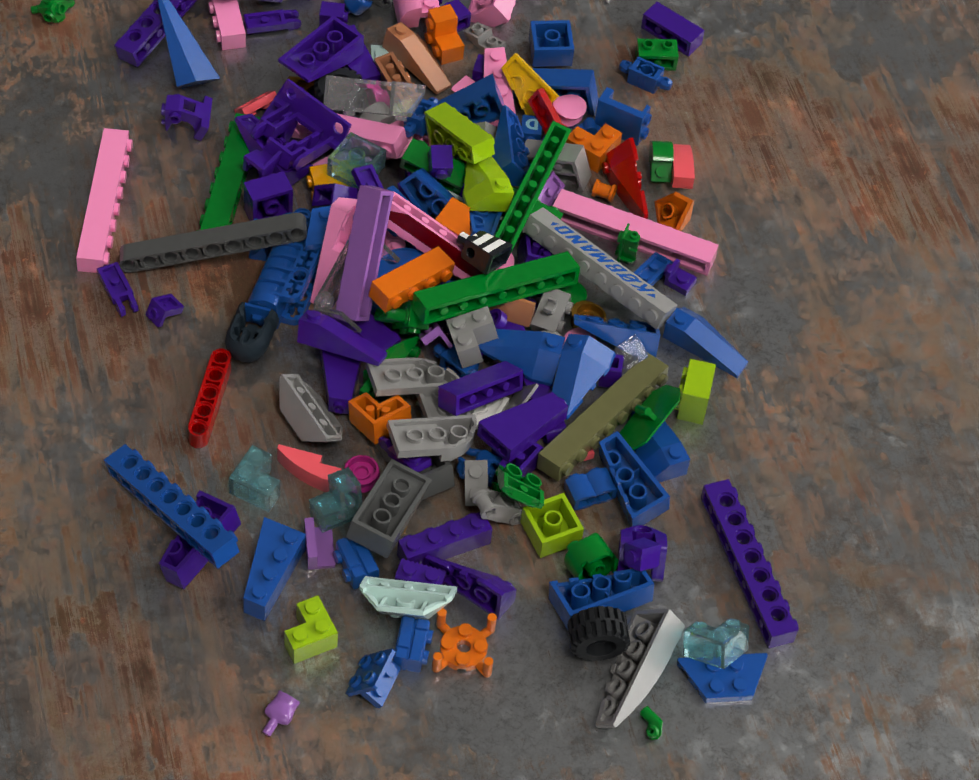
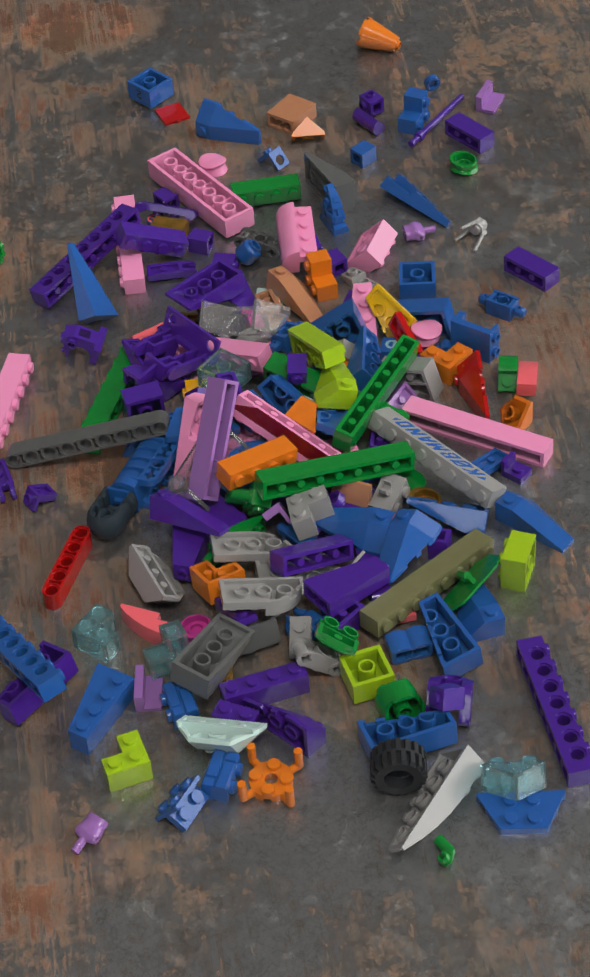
camera: 15 degrees right, 10 degrees down
black torso [456,231,513,275] -> none
orange bush [591,179,617,203] -> none
clear panel [614,334,648,371] -> none
green hinge [615,223,640,264] -> none
green brick [635,38,679,71] -> none

